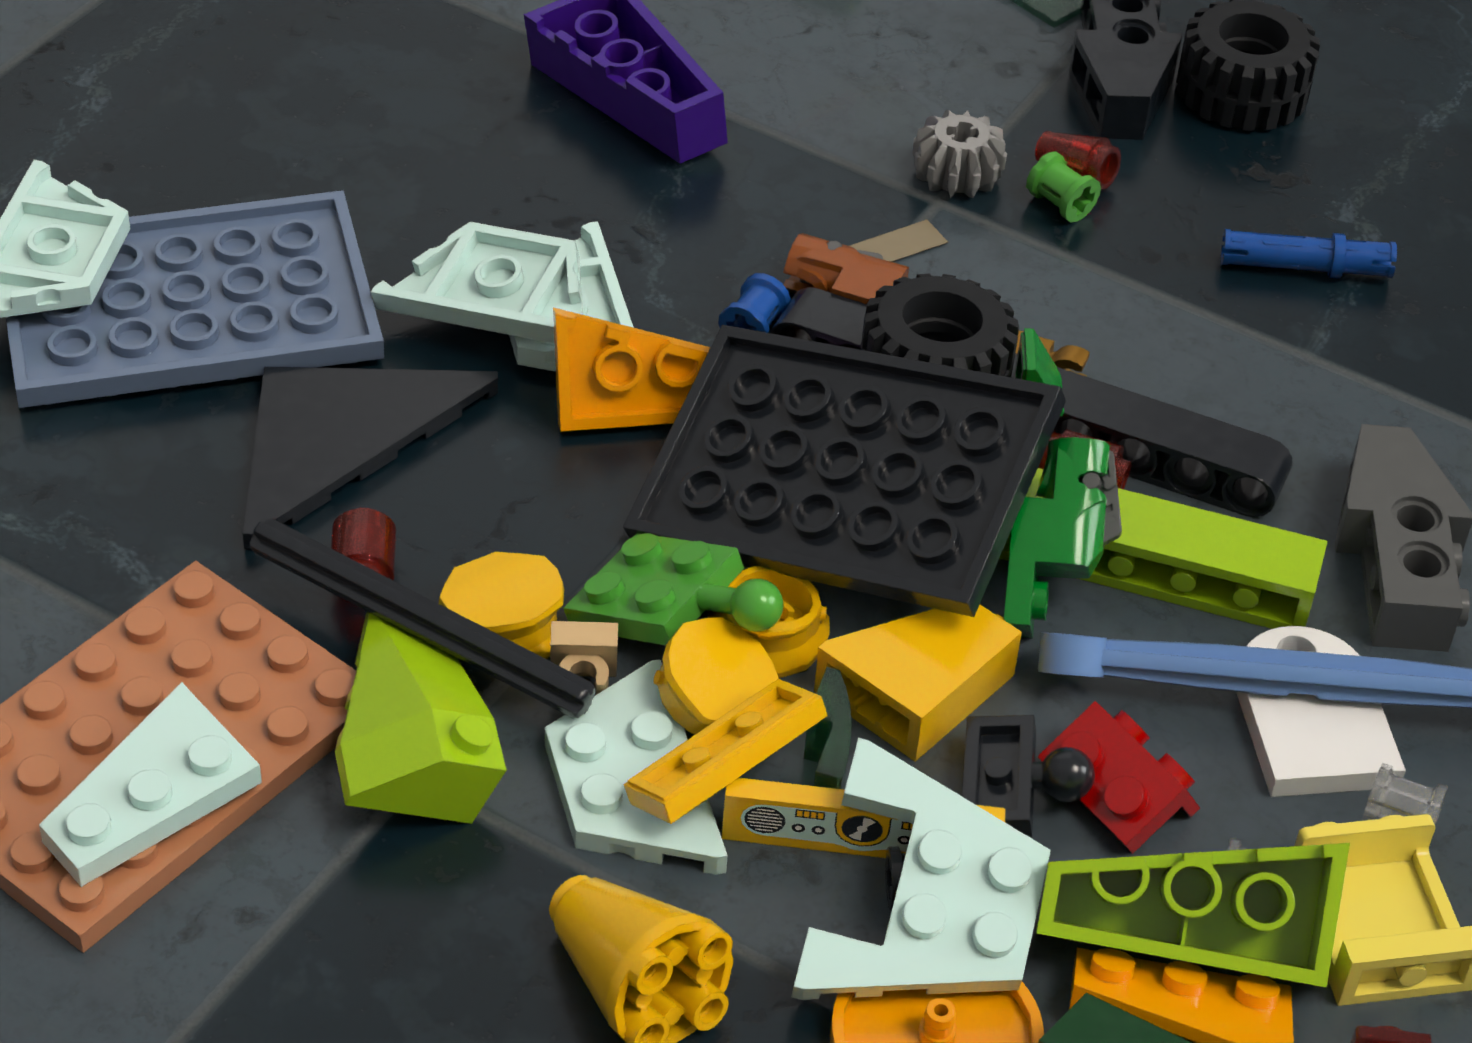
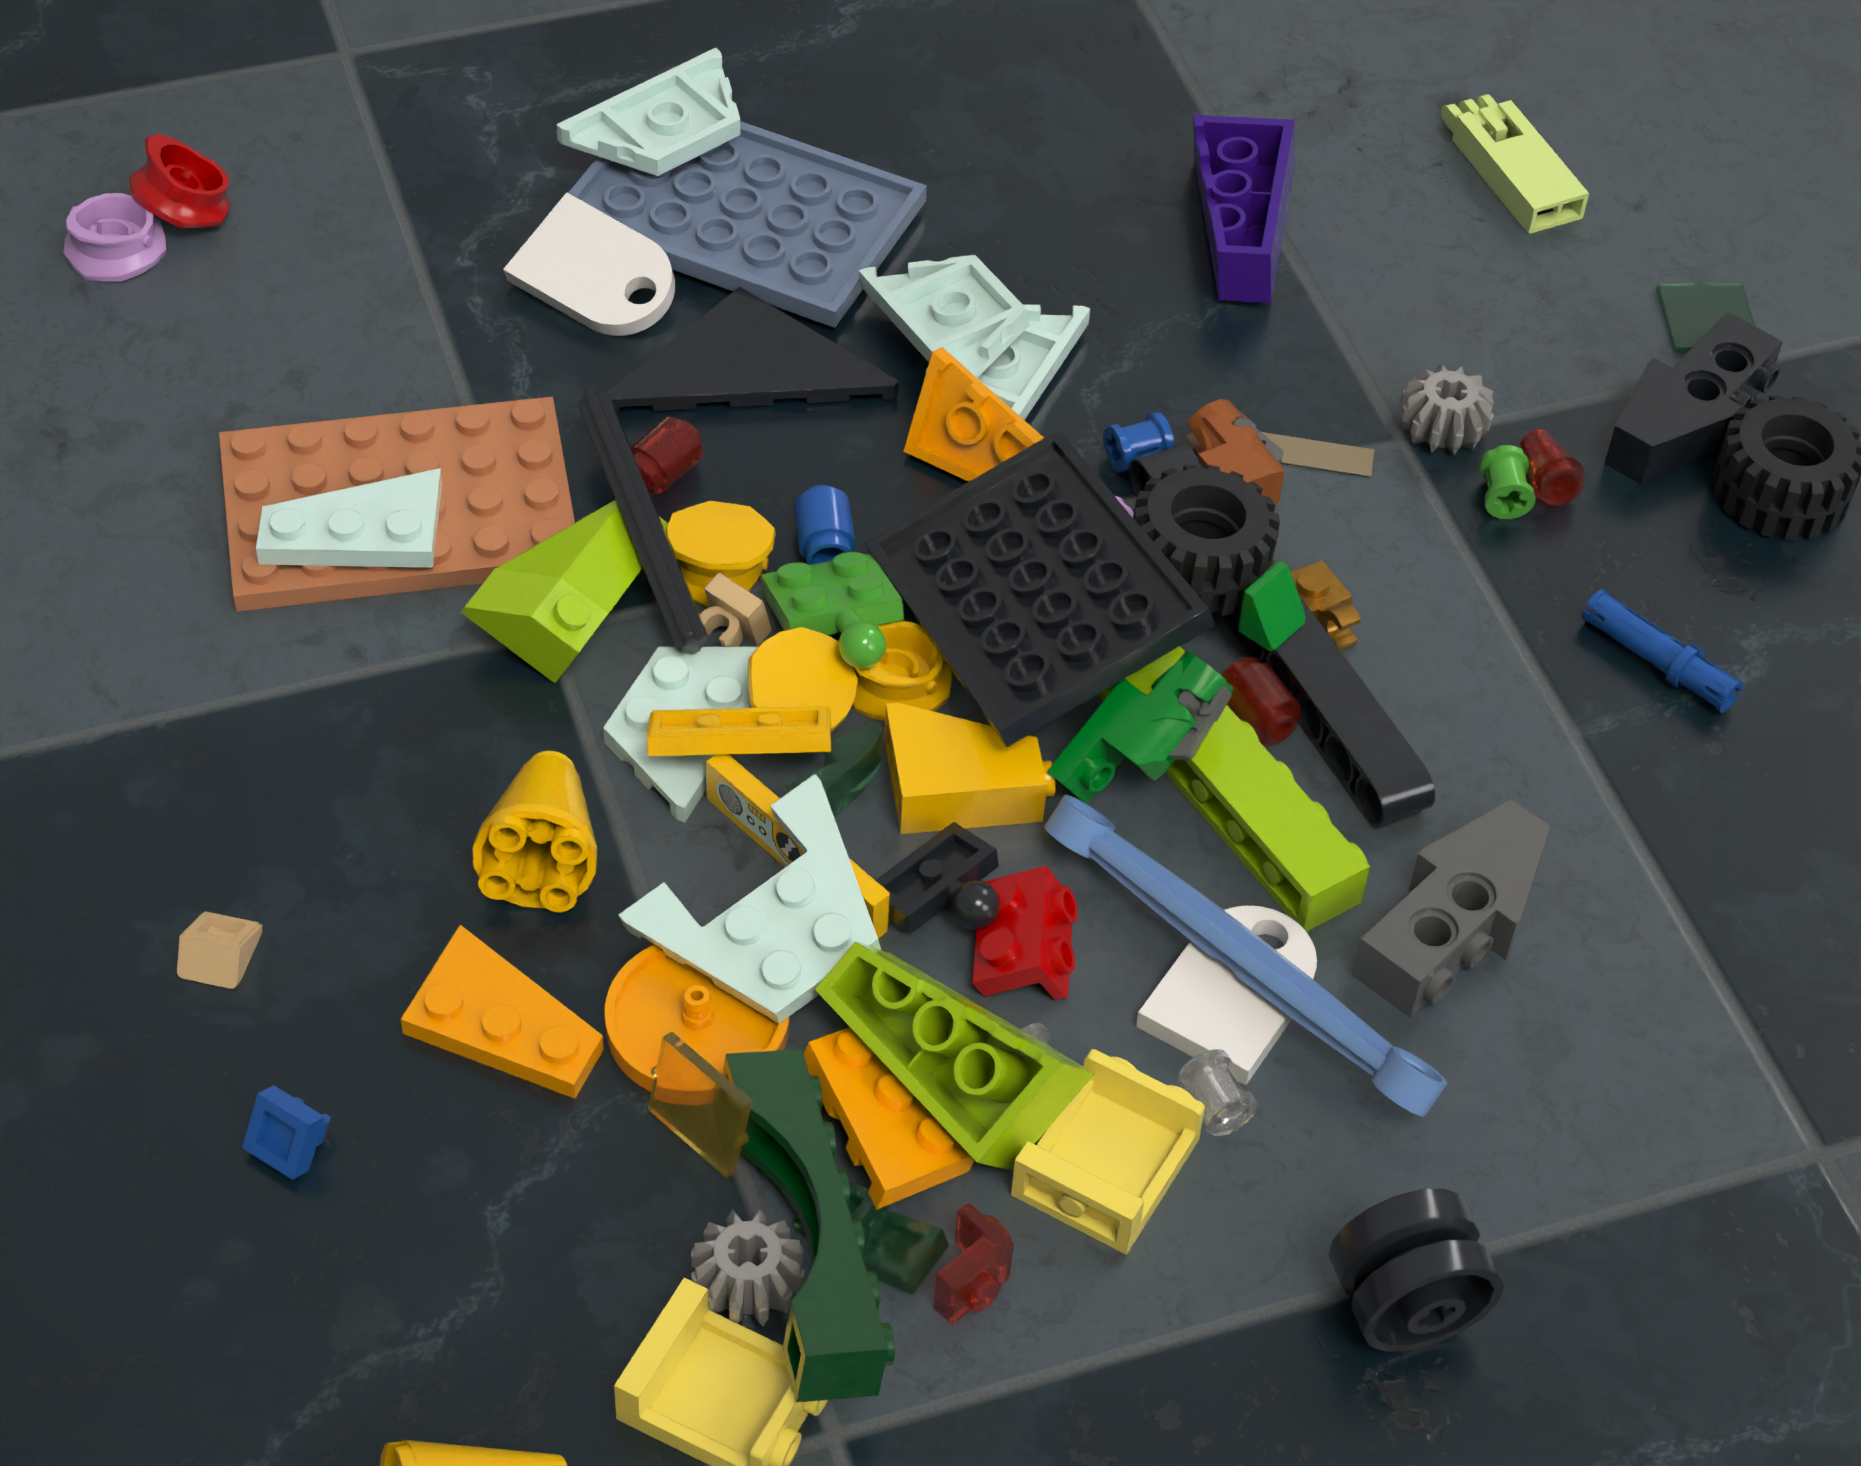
camera: 40 degrees right, 5 degrees up
none -> white tile [503,193,675,336]
none -> blue brick [793,485,856,565]

